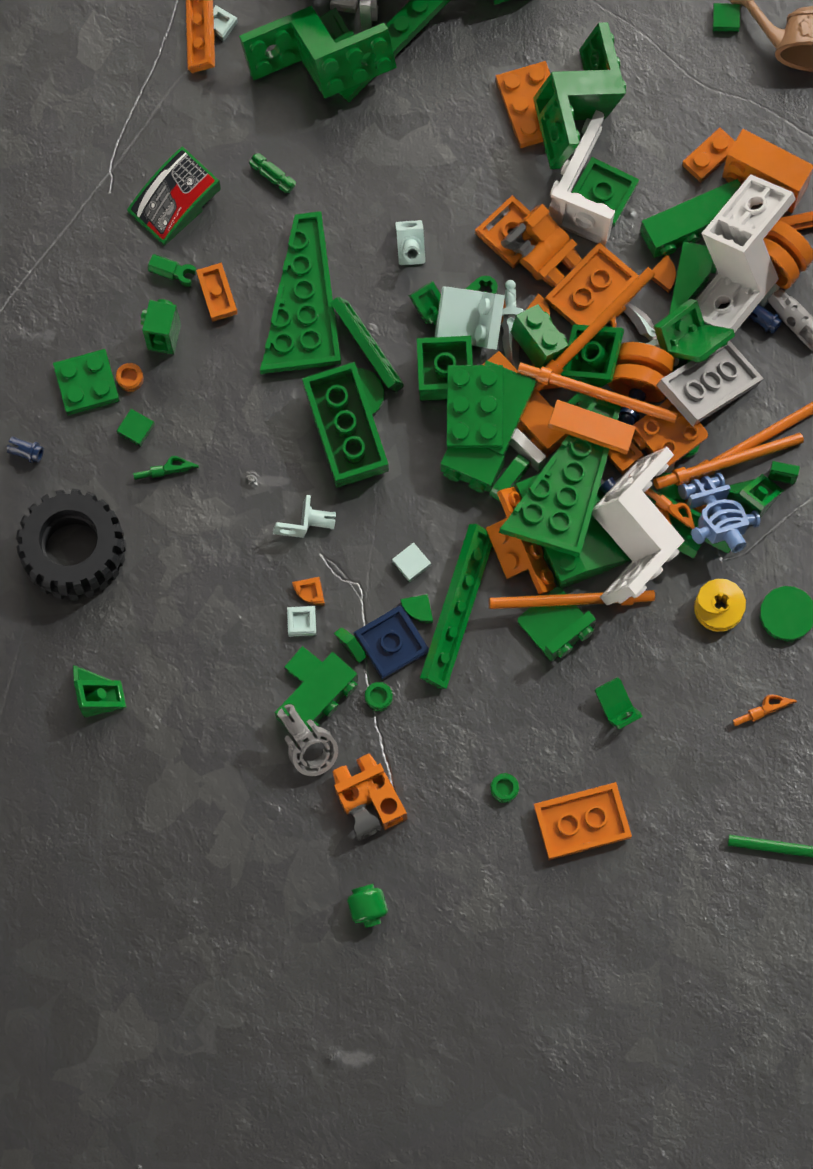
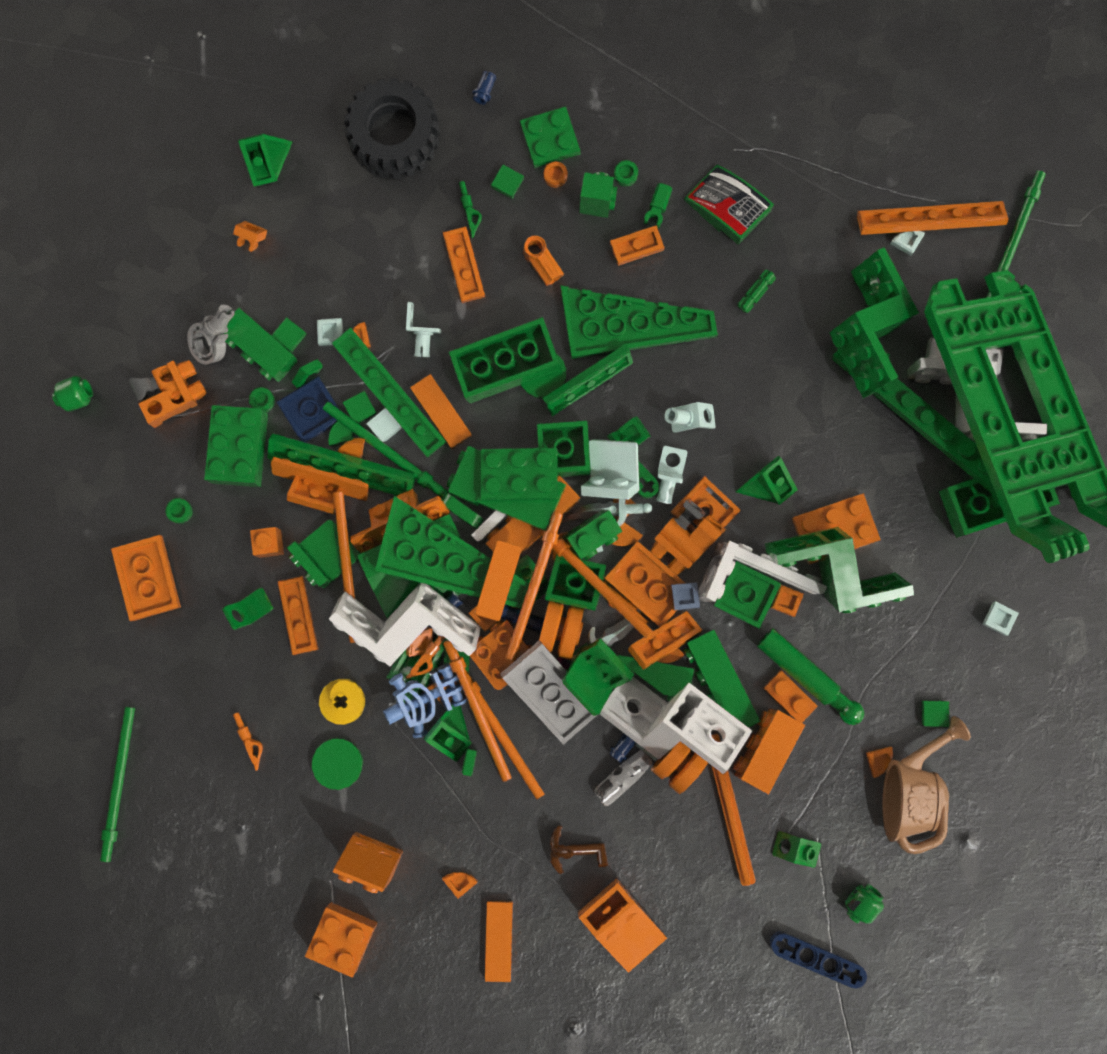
camera: 85 degrees right, 10 degrees up
green bracket [319,7,354,43] -> none
none -> green brick [204,405,268,487]
none -> orange tile [233,221,268,252]
none -> orange brick [250,527,284,558]
none -> orange bracket [271,457,369,514]
none -> orange tile [278,576,319,655]
none -> green bar [323,401,448,498]
none -> green plate [332,328,447,458]
none -> orange tile [337,438,365,459]
none -> green tile [343,391,377,424]
none -> orange tile [410,374,472,449]
none -> orange tile [443,226,485,303]
none -> orange piece [523,236,564,286]
none -> green tile [614,160,638,187]
none -> orange plate [628,611,702,670]
none -> light aqua bracket [656,446,687,504]
none -> sand blue tile [671,582,700,611]
none -> green slope [736,456,798,505]
none -> green piece [756,628,865,725]
none -> orange tile [770,585,804,617]
none -> orange tile [866,746,893,778]

